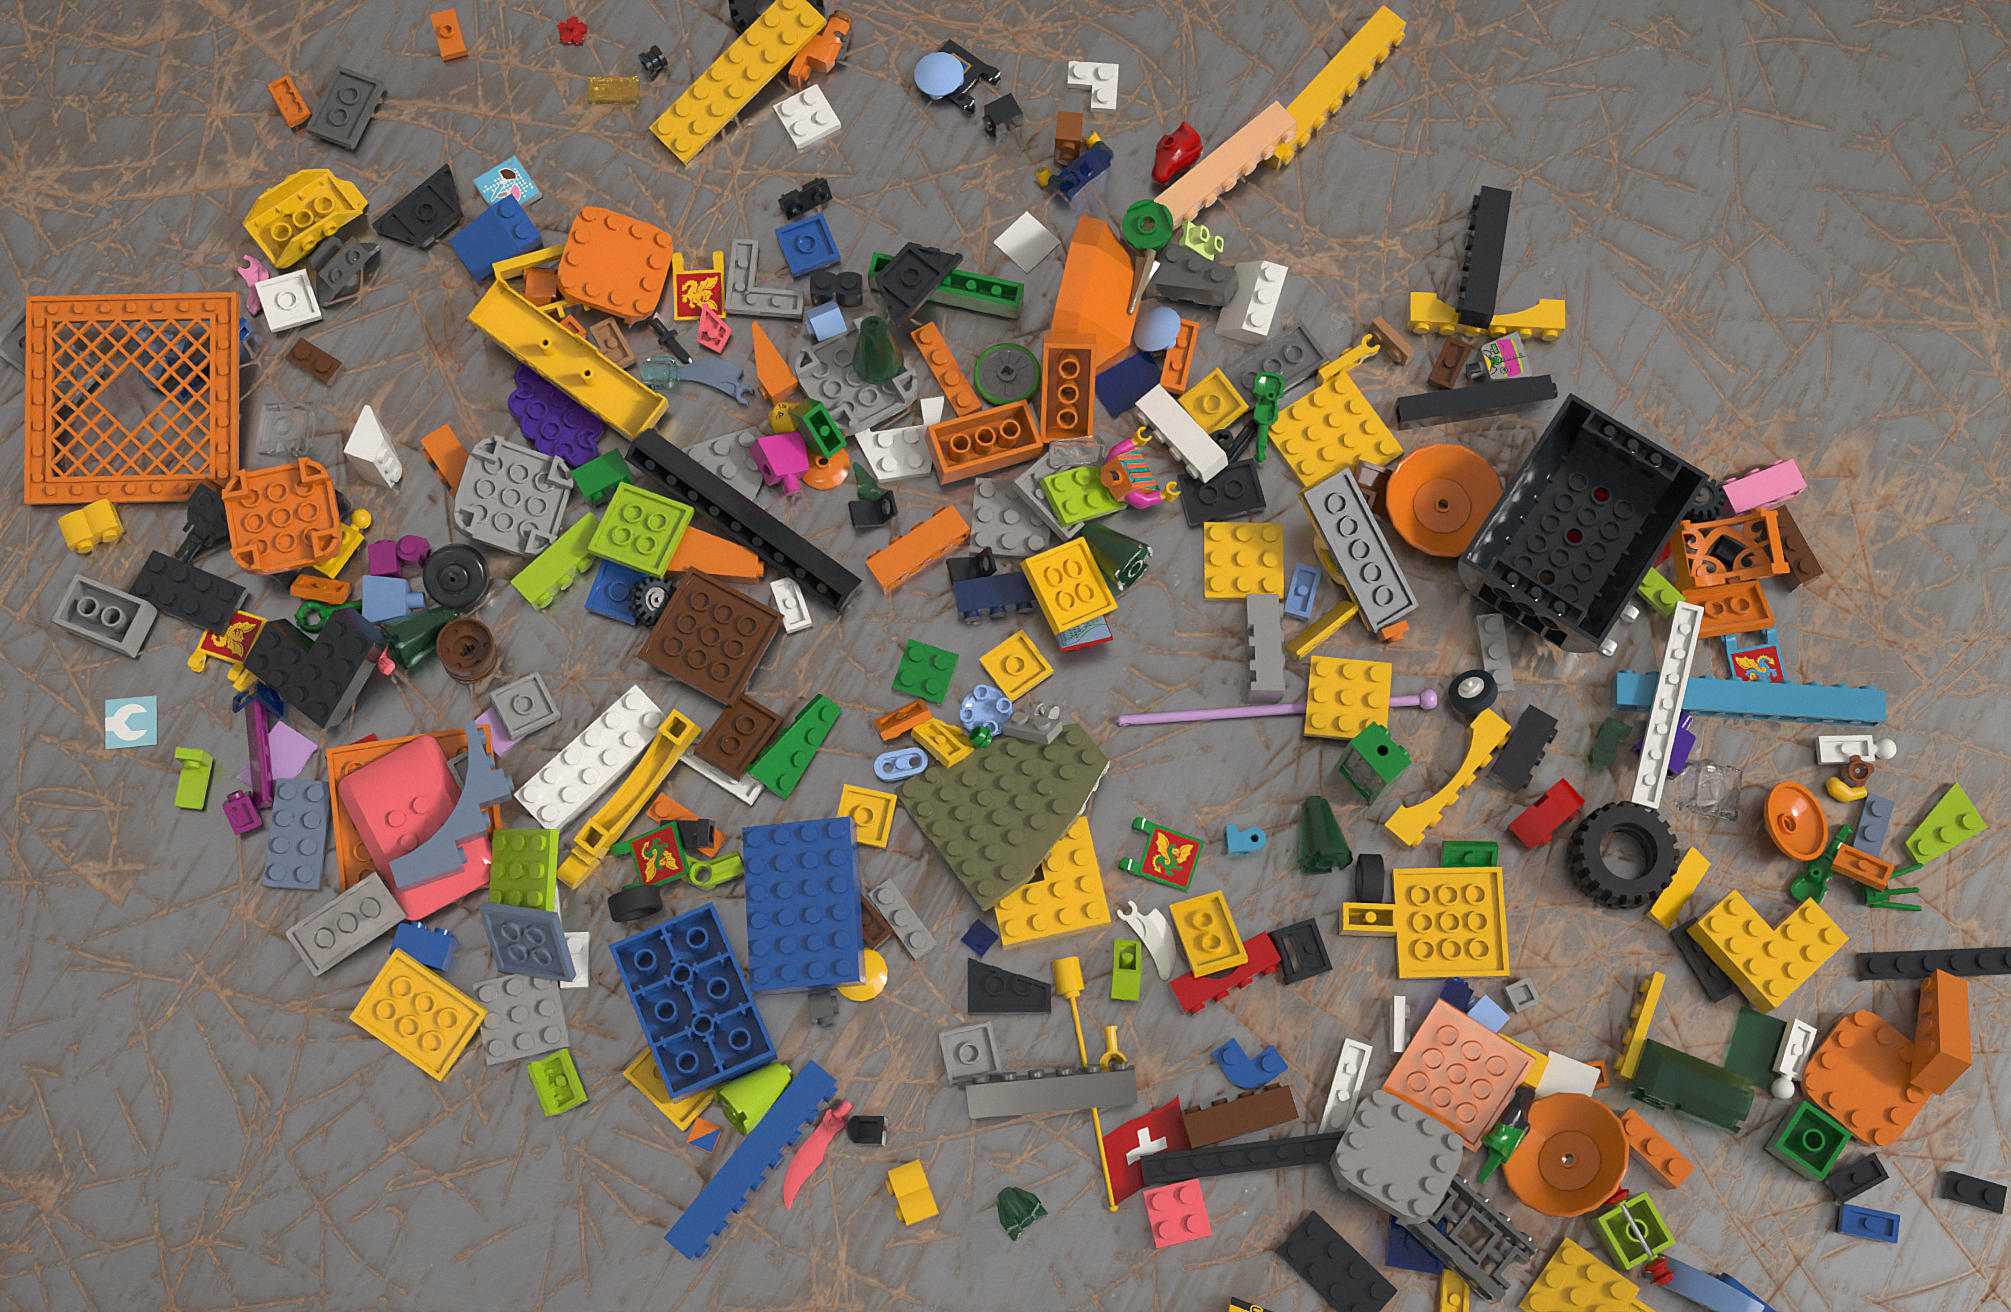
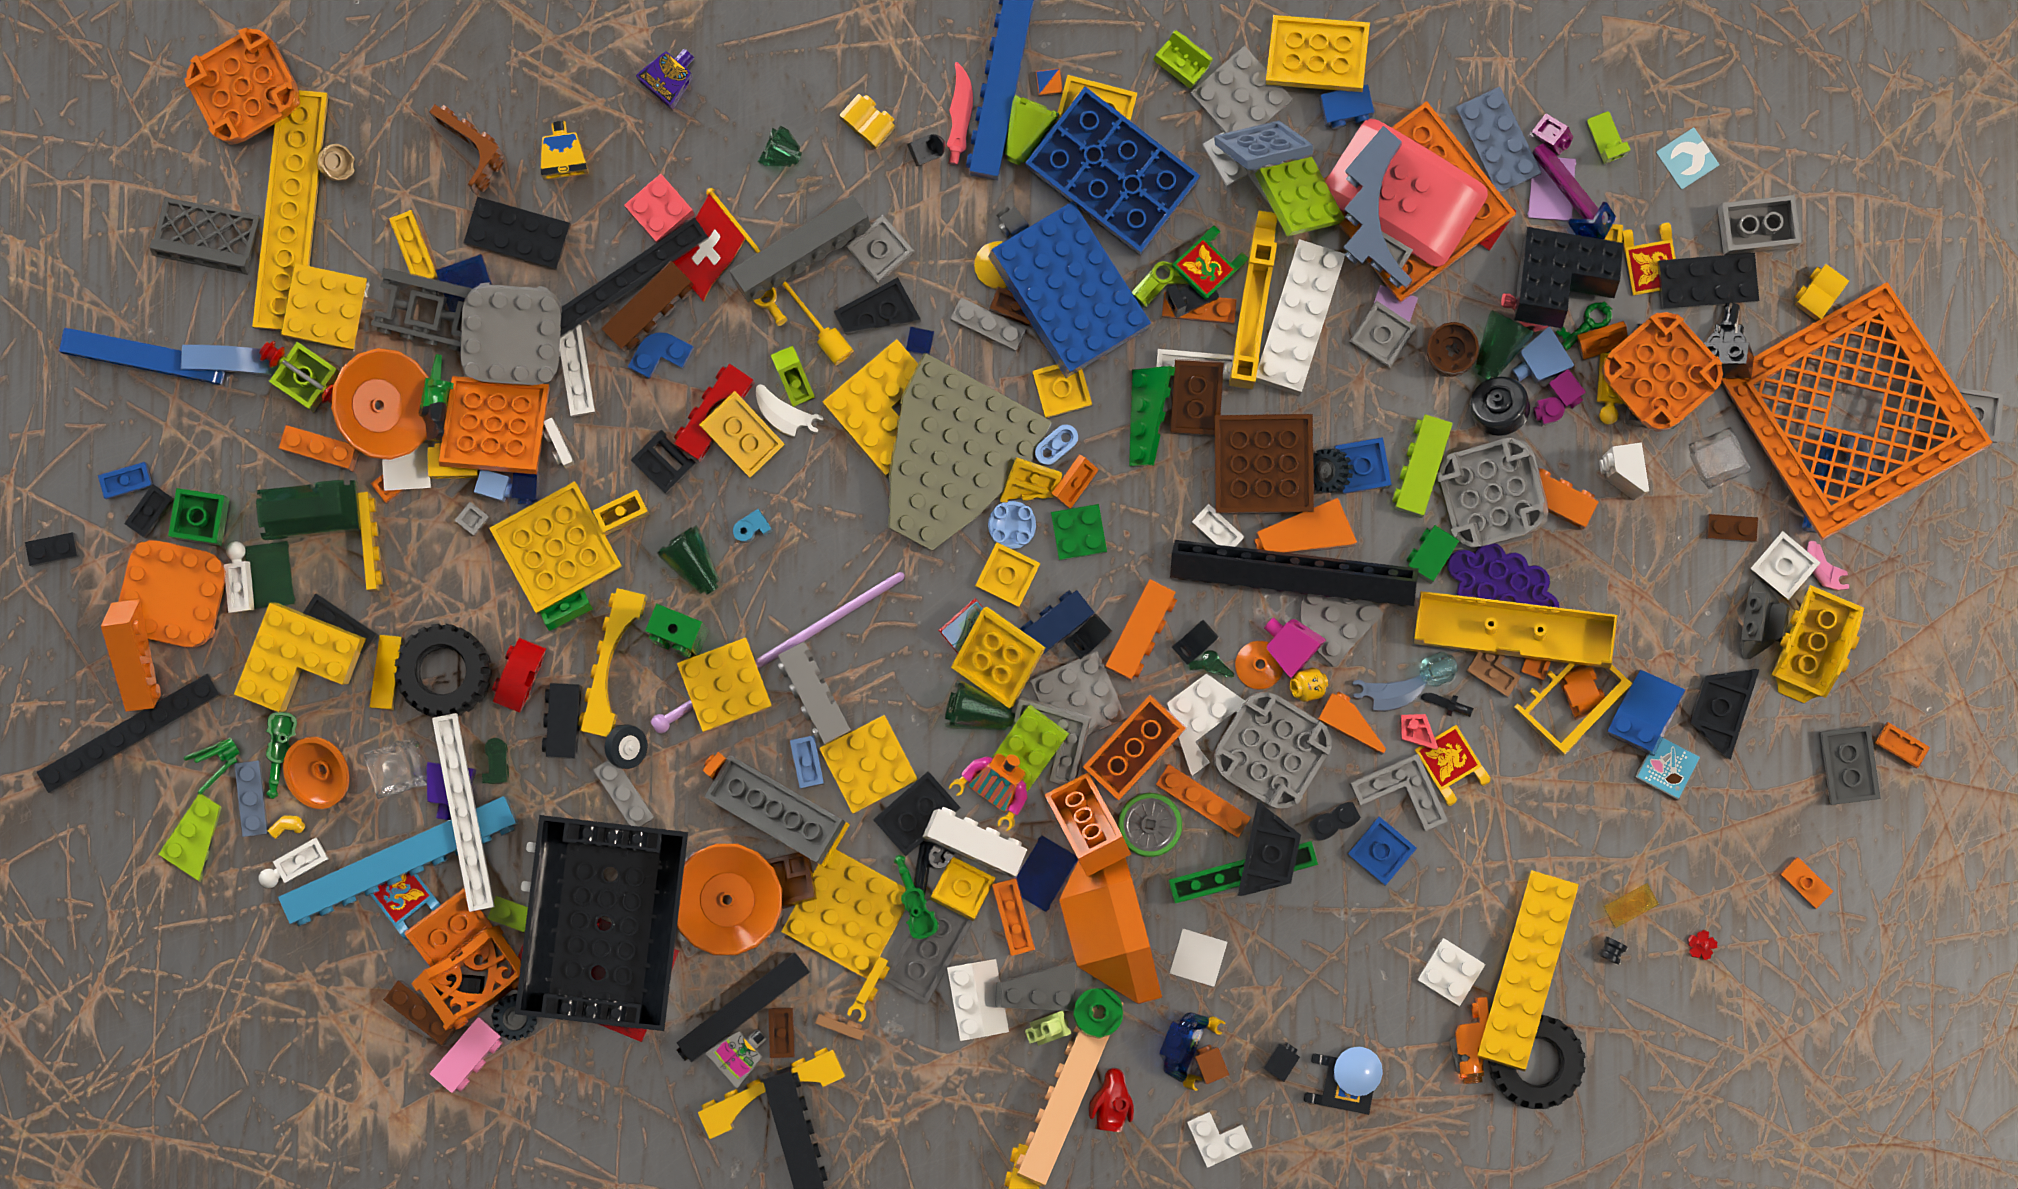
camera: 155 degrees right, 10 degrees up
flat silver plate [284,870,409,978] -> none
orange plate [555,206,673,324] -> none
lime plate [587,481,695,580] -> none
black tyre [607,885,663,922] -> none
black hinge [778,177,833,220] -> none
green brick [788,397,847,460] -> none
light blue brick [804,300,847,342] -> none
clear green cone [852,316,904,385] -> none
green plate [968,724,993,749] -> none
light grey hinge [1002,701,1063,745] -> none
clear slope [1048,435,1106,467] -> none
flag [1118,817,1204,892] -> none
dark tan piece [1128,249,1160,315] -> none
light blue dish [1133,307,1180,352] -> none
yellow slope [1284,601,1359,662] -> none
black tyre [1355,854,1384,904] -> none
orange plate [1830,843,1895,892] -> none
dark orange plate [1841,754,1874,787] -> none

